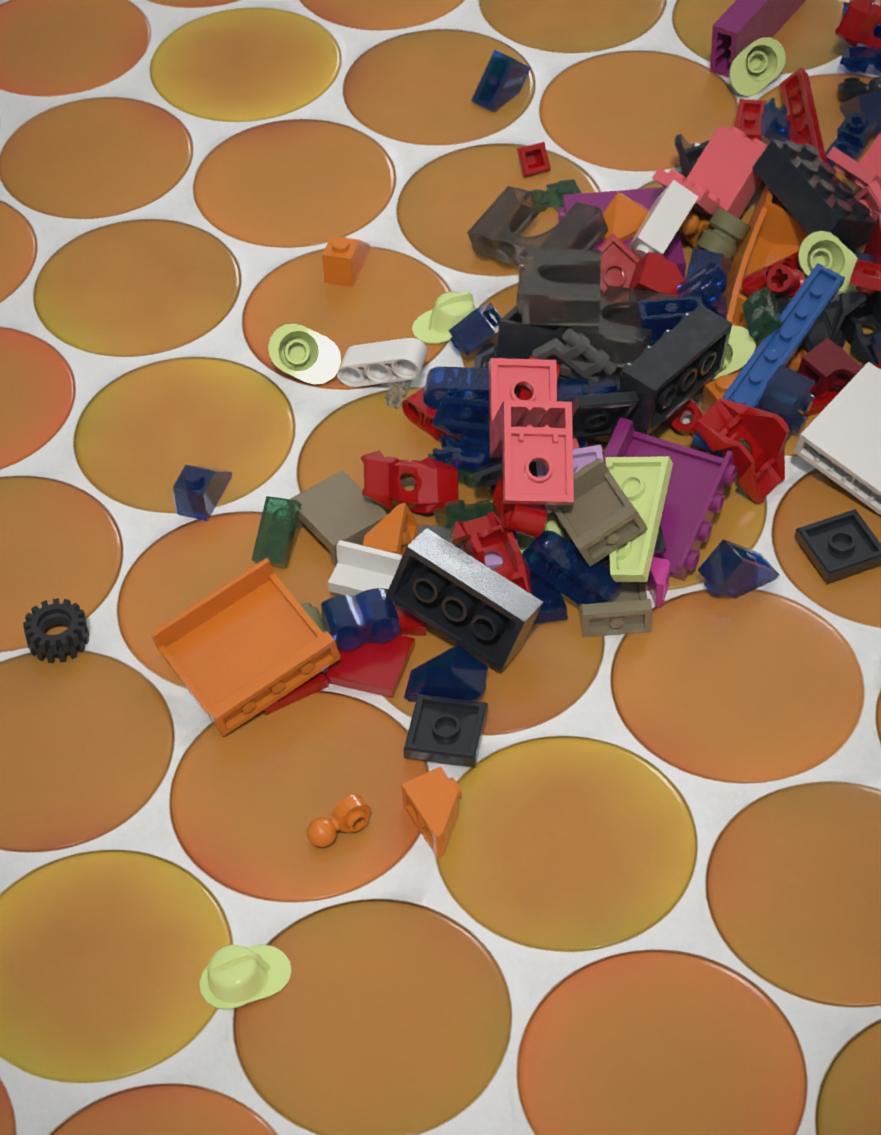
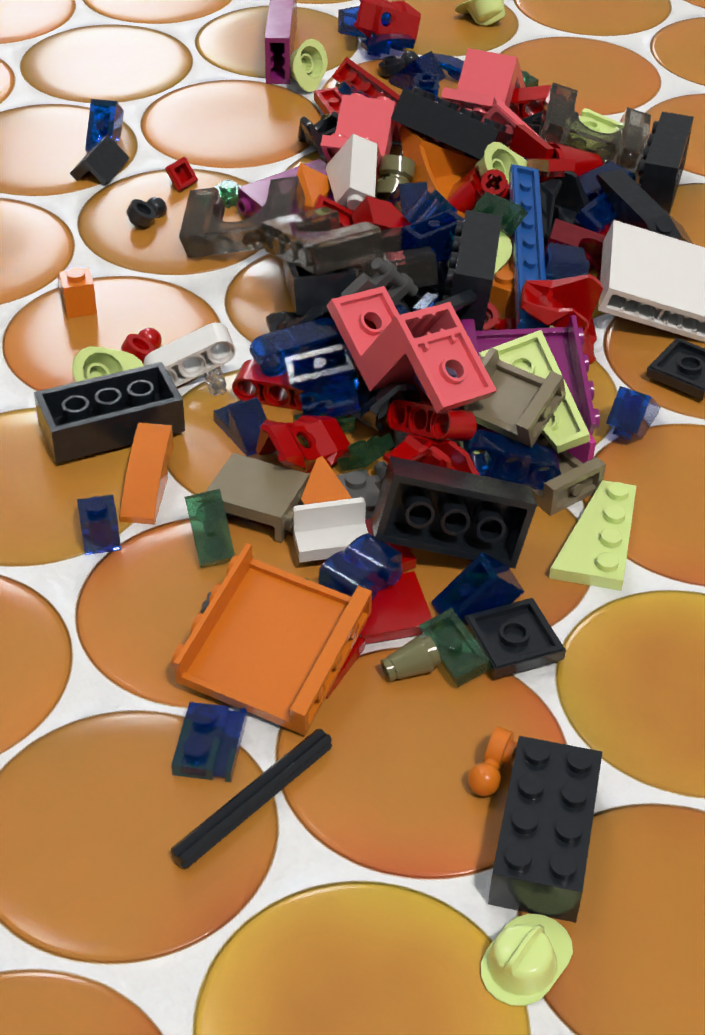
camera: 35 degrees left, 5 degrees down
black tyre [23,598,89,663] -> none
orange slope [401,766,462,859] -> none
yellowish green piece [412,292,483,344] -> none
clear blue slope [448,302,502,355] -> none
none -> black brick [34,362,185,463]
none -> black panel [70,134,129,185]
none -> orange slope [119,423,174,525]
none -> red plate [121,327,162,363]
none -> black plate [126,197,167,227]
none -> black axle [170,729,332,869]
none -> clear blue plate [171,702,247,783]
none -> clear blue slope [213,398,267,457]
none -> olive cone [380,635,441,682]
none -> clear green plate [419,608,492,687]
none -> black brick [488,736,602,923]
none -> yellowish green wing [549,480,636,591]

